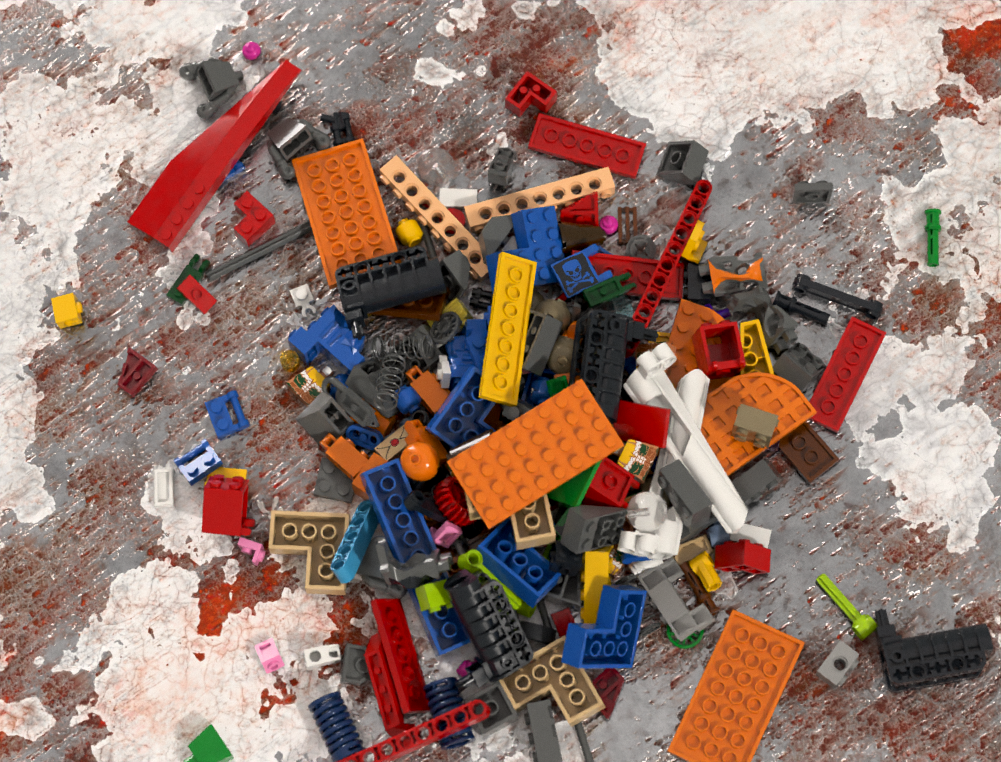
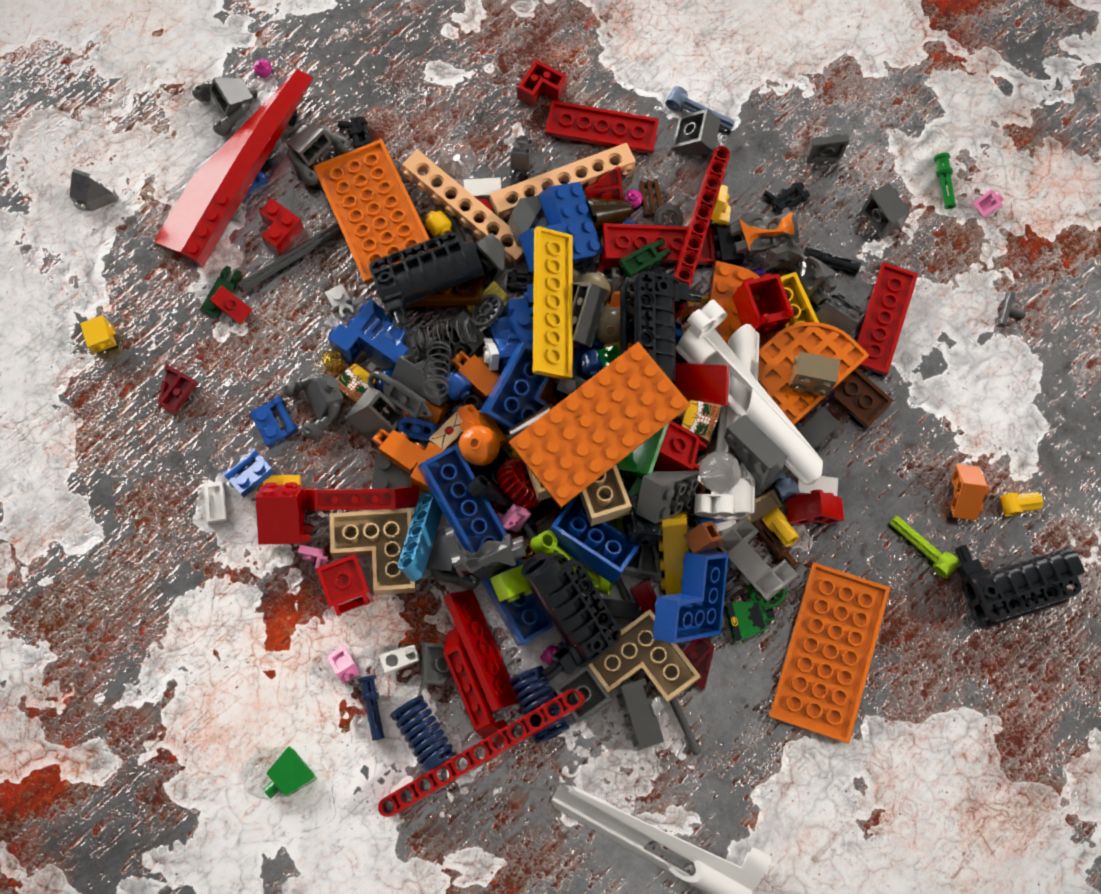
camera: 15 degrees left, 0 degrees up
flag [550,244,613,299] -> none
black piece [792,273,883,320] -> none
light grey brick [815,640,860,689] -> none
none -> flat silver slope [70,168,119,211]
none -> dark grey torso [283,374,343,440]
none -> red slope [303,486,419,510]
none -> red container [316,554,374,616]
none -> dark blue pin [357,675,385,741]
none -> sand blue axle [665,86,735,130]
none -> dark orange slope [683,521,725,553]
none -> green torso [724,601,775,644]
none -> black piece [763,182,810,214]
none -> dark grey brick [862,183,911,239]
none -> orange brick [950,464,989,520]
none -> bright pink bracket [973,189,1004,218]
none -> dark grey piece [999,292,1026,327]
none -> yellow piece [1000,492,1043,516]

